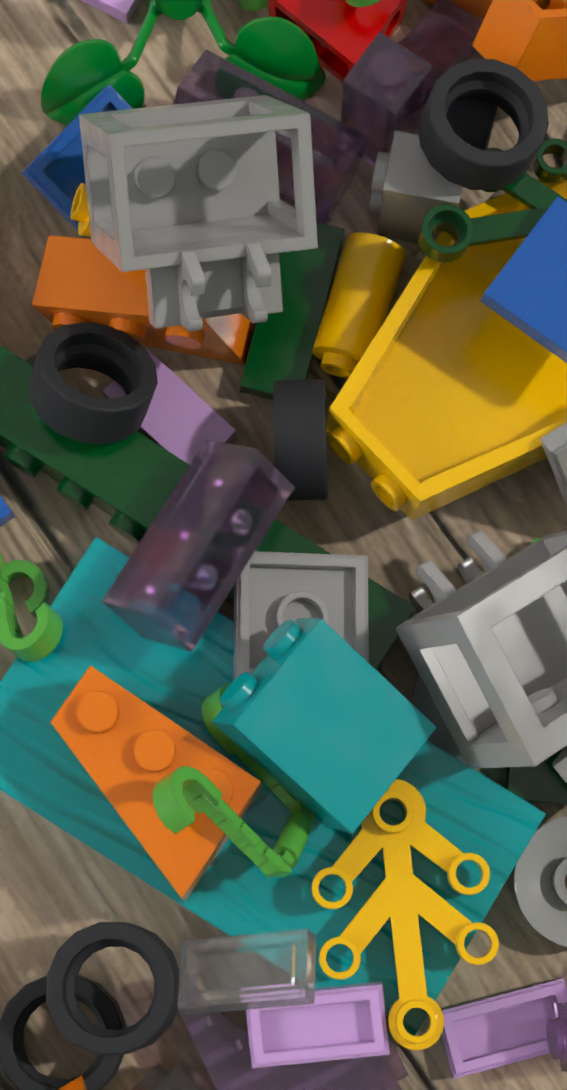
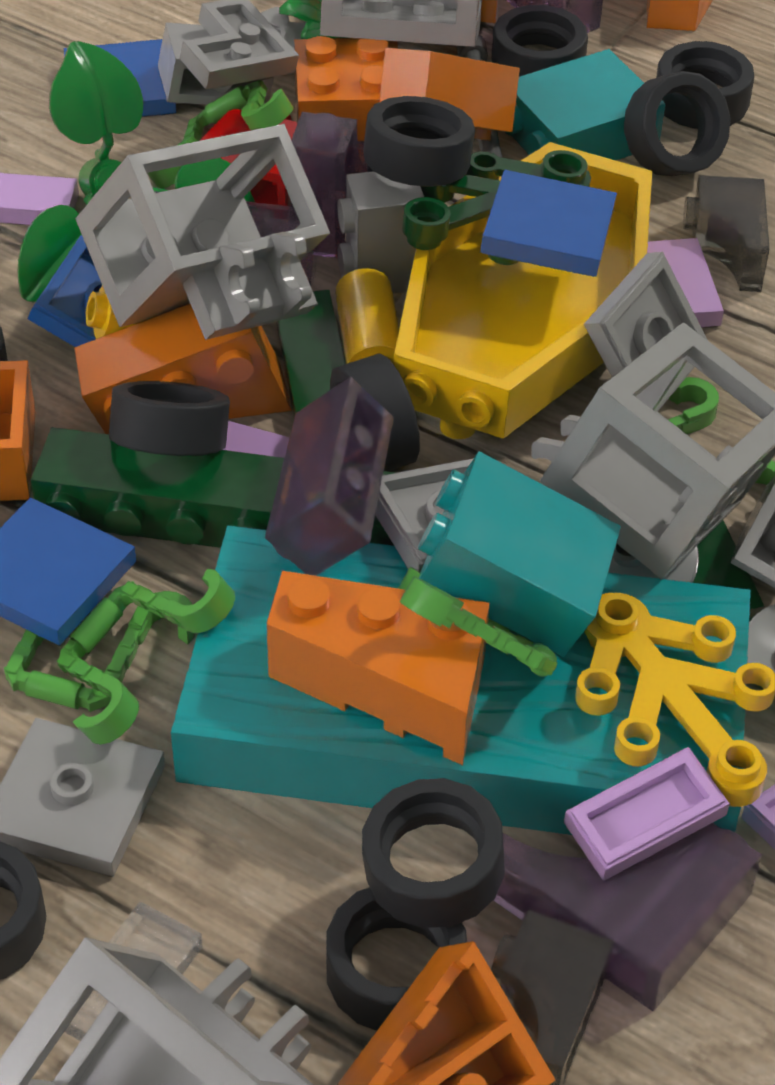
camera: 25 degrees left, 30 degrees down
clear tile [177,929,317,1015] -> none

